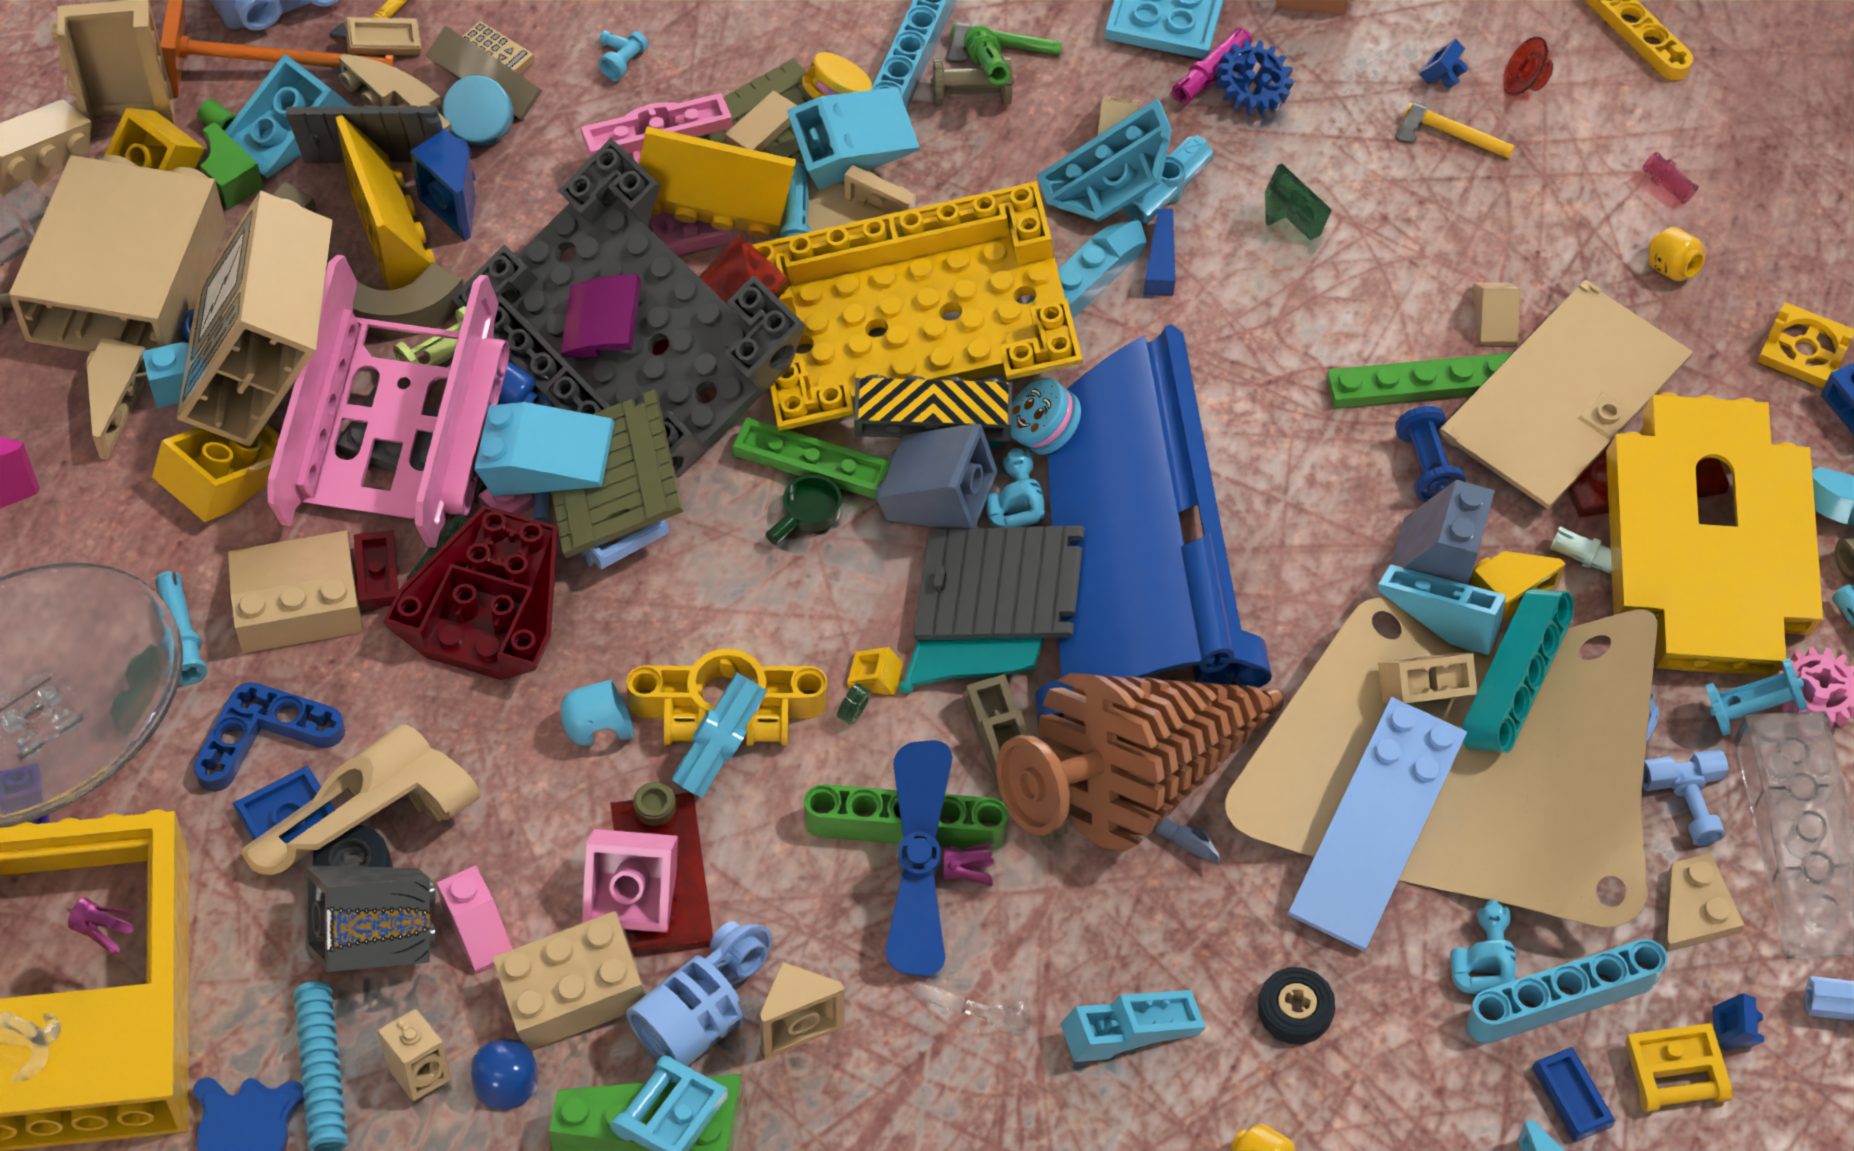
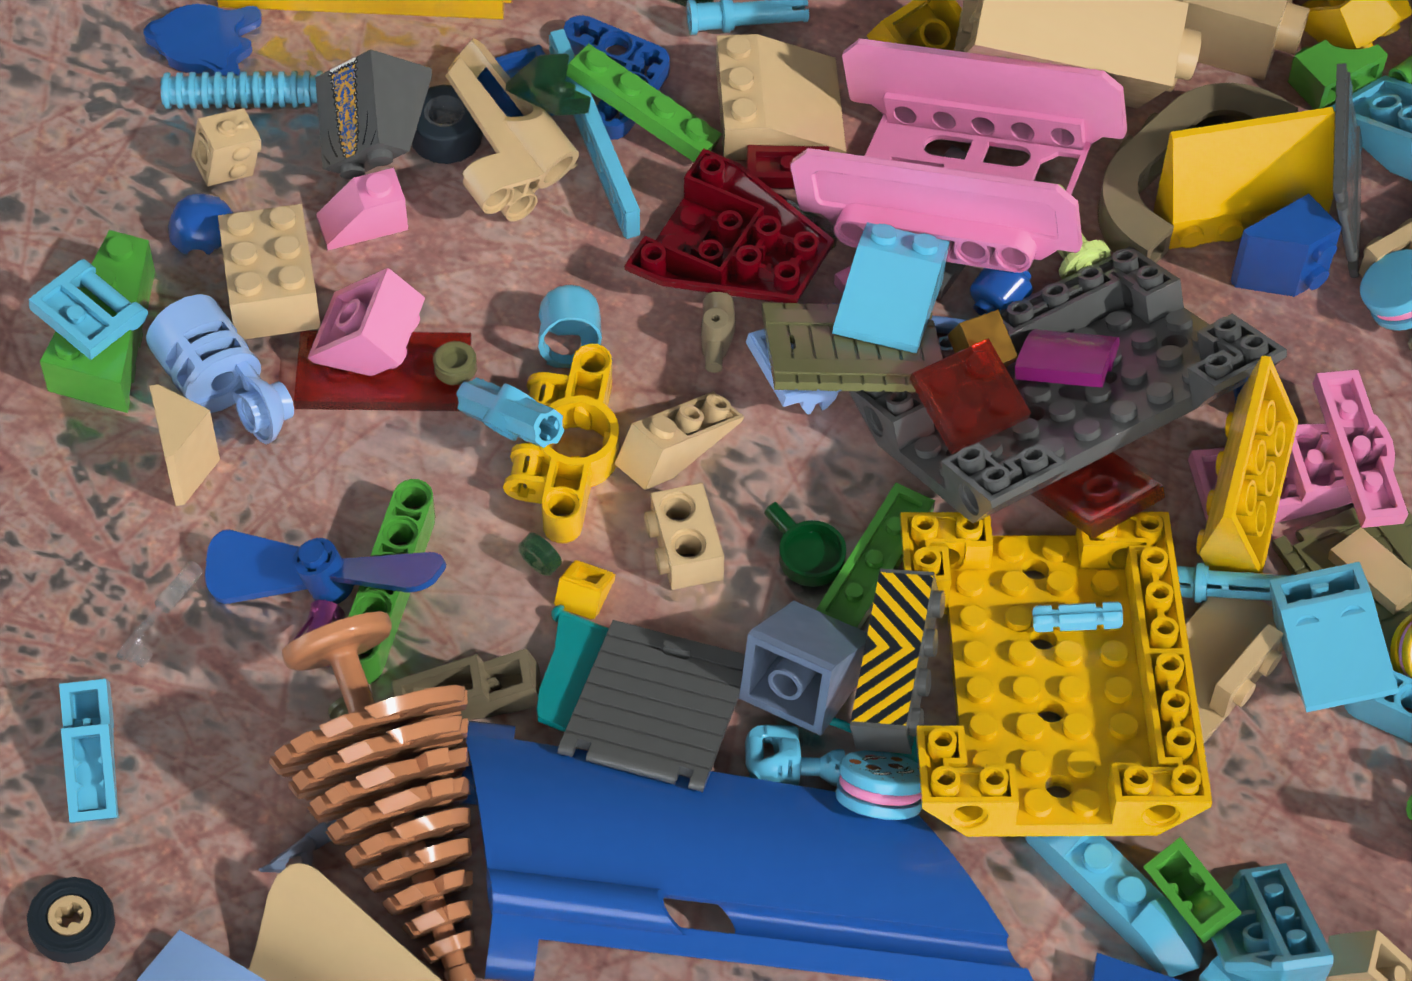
camera: 100 degrees right, 0 degrees up
none -> clear green slope [505,53,591,116]
none -> medium azure tile [549,29,640,239]
none -> bright green plate [564,44,722,162]
none -> tan slope [615,391,744,490]
none -> tan brick [644,483,724,590]
none -> dark tan piece [701,292,735,373]
none -> clear red plate [909,338,1031,455]
none -> pearl gold brick [948,310,1018,383]
none -> medium azure axle [1032,601,1123,633]
none -> bright green arch [1143,837,1242,943]

